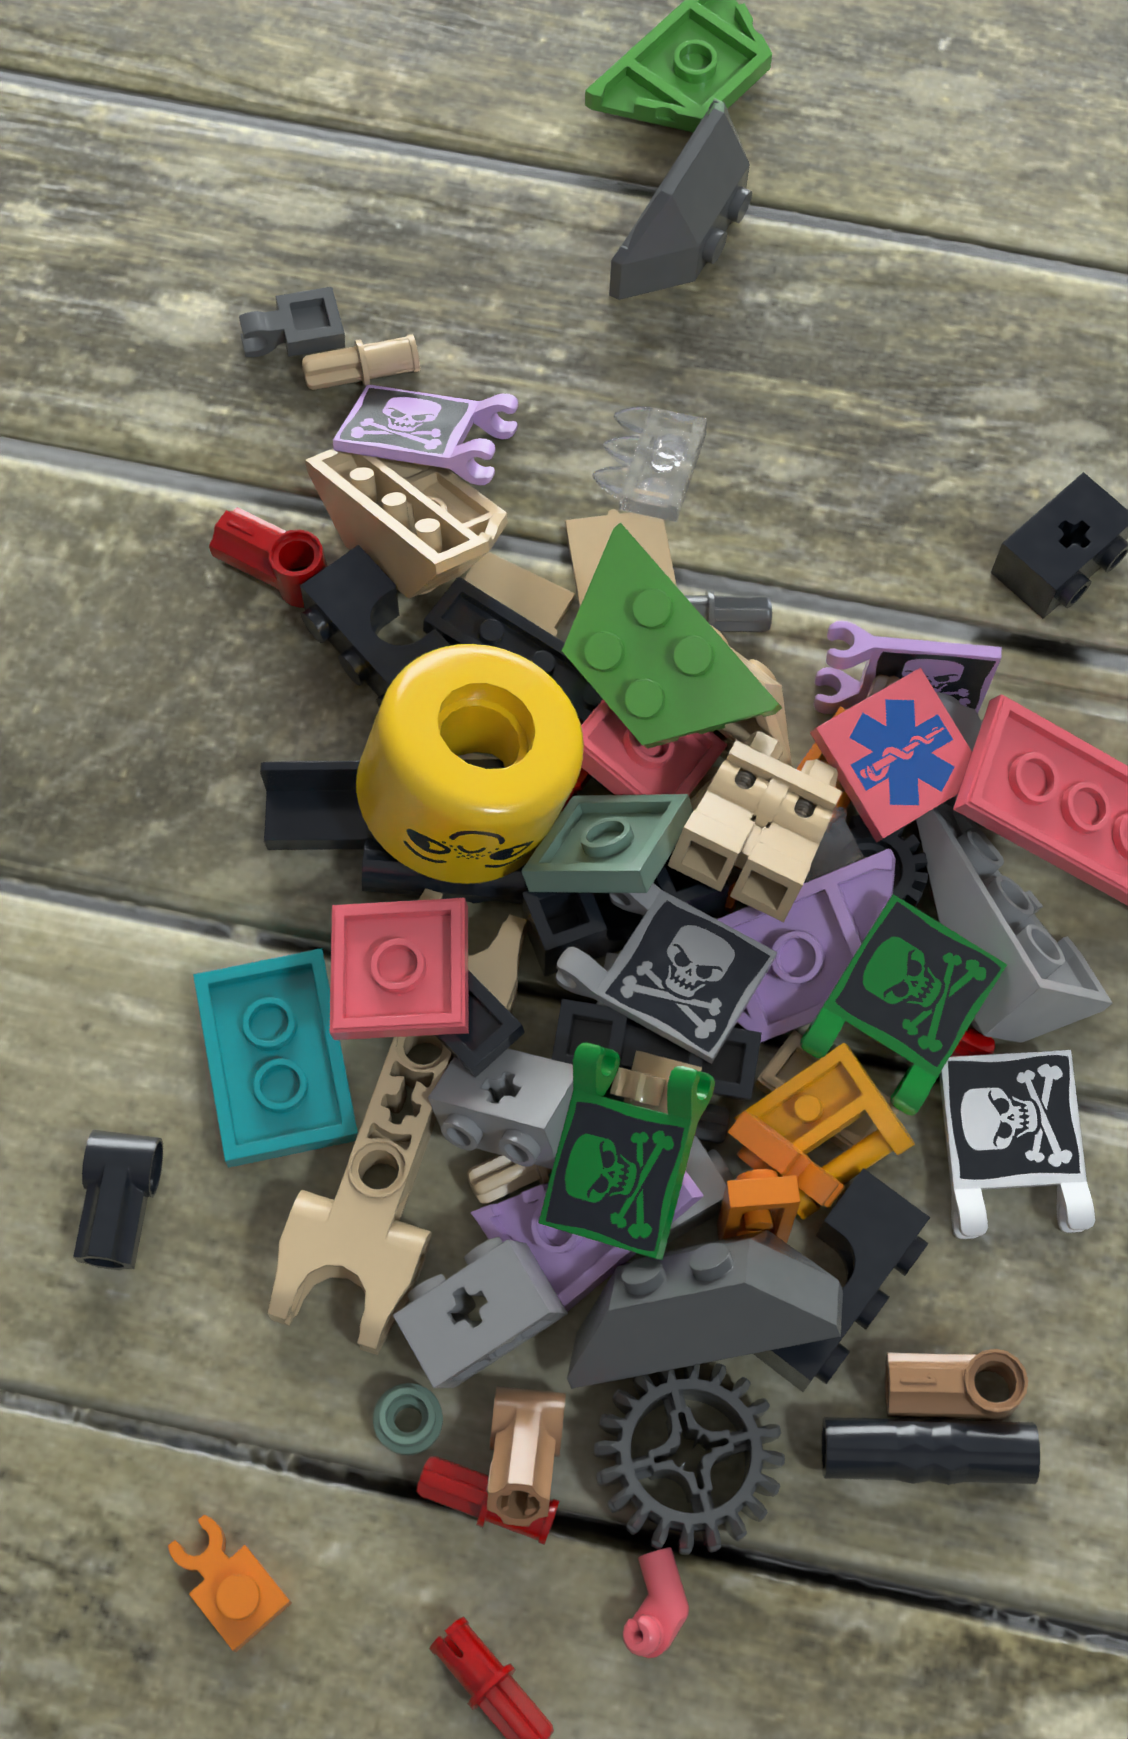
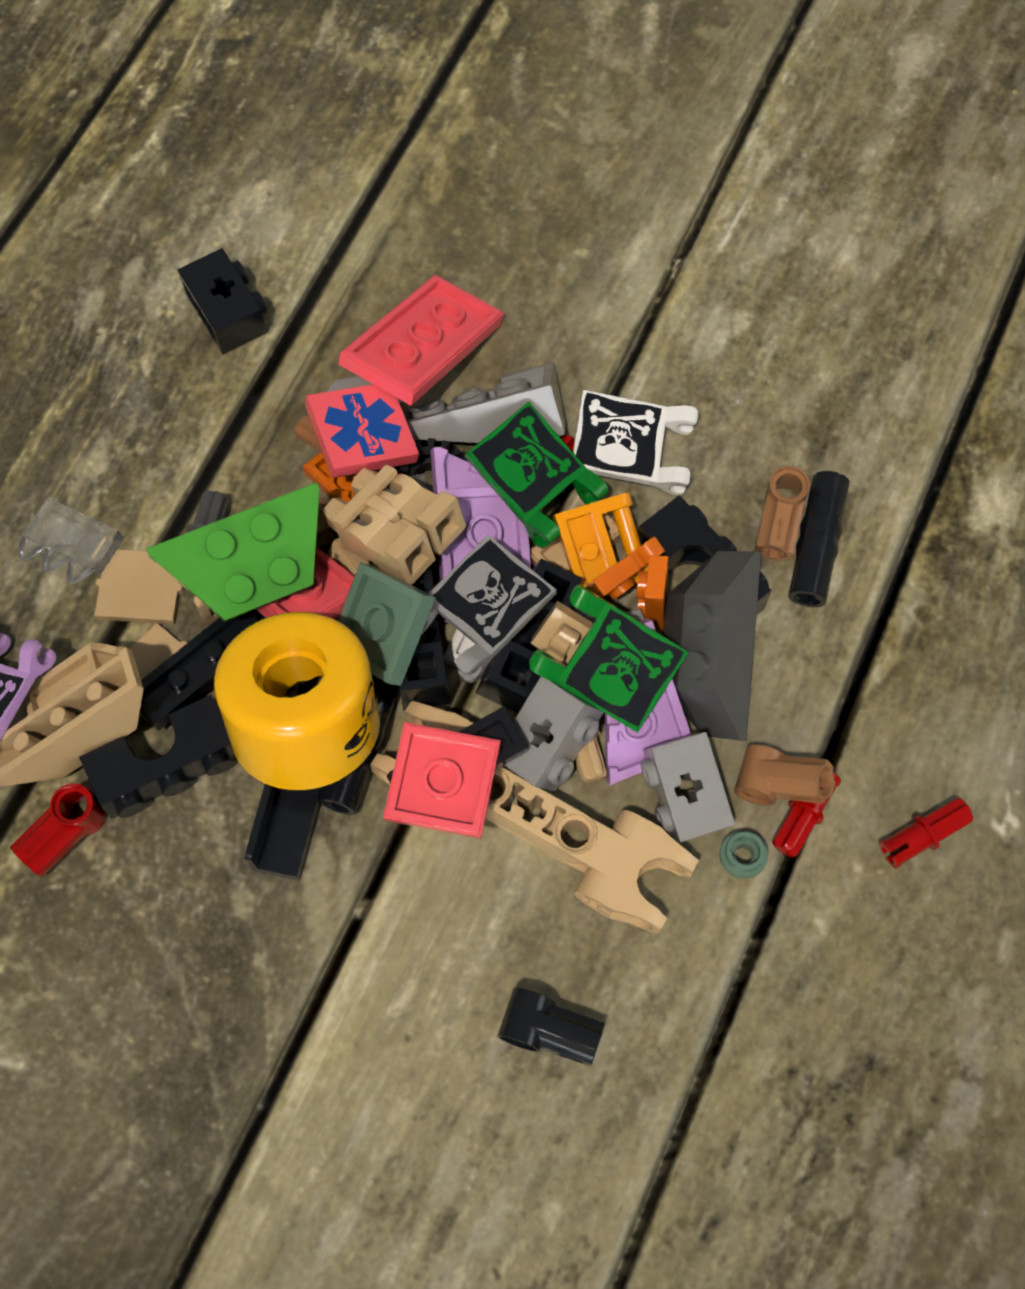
camera: 75 degrees left, 0 degrees up
orange plate [168,1515,292,1652] -> none
teal plate [193,948,358,1168] -> none
dark grey gear [594,1363,785,1555] -> none
coral arm [623,1547,689,1658] -> none
lavender flag [814,621,1002,714] -> none

